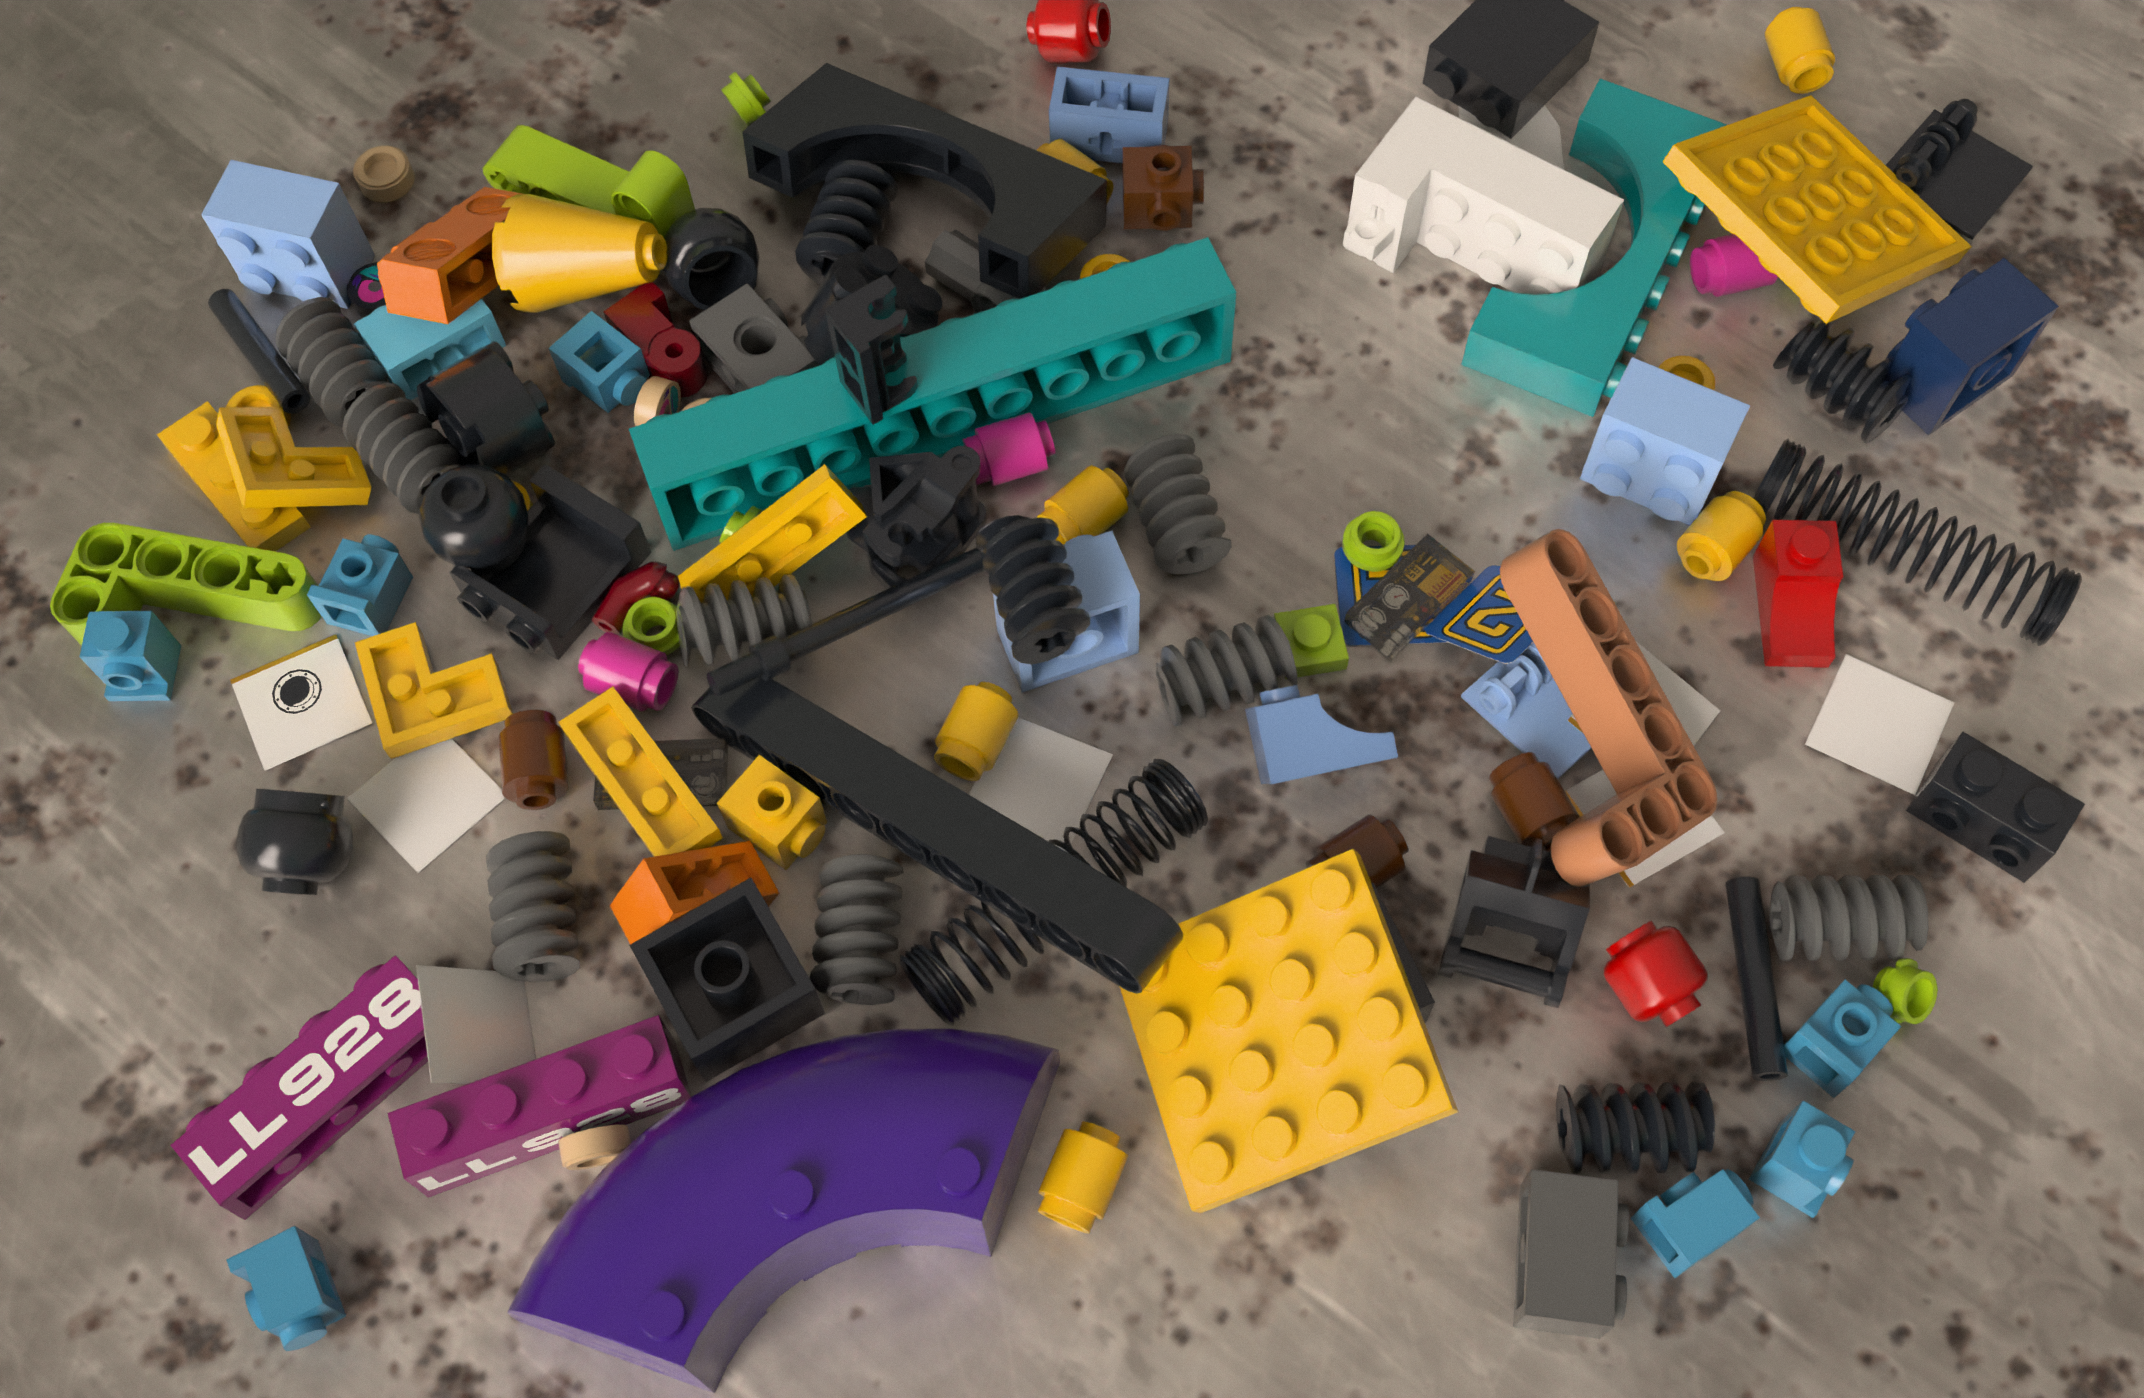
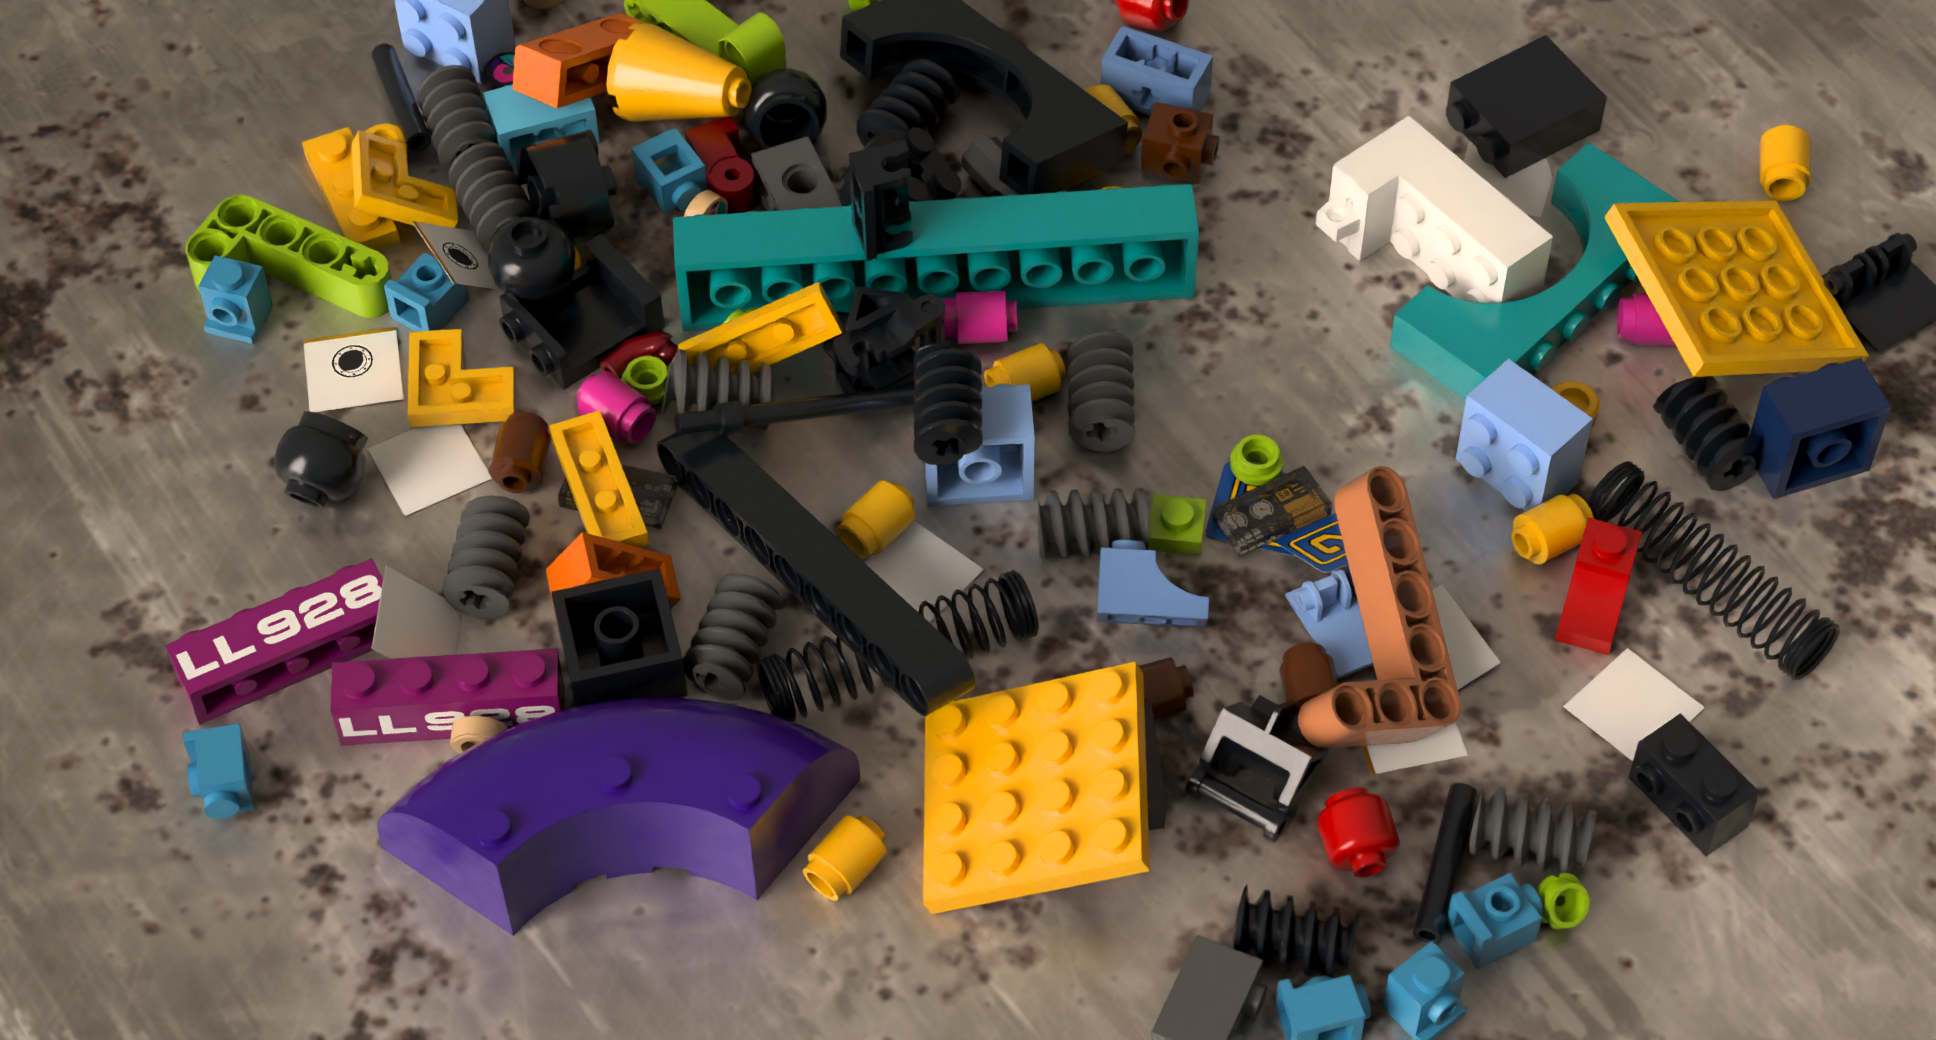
camera: 15 degrees right, 10 degrees down
yellow brick [717,755,827,870] -> none
none -> white sticker [412,221,501,290]

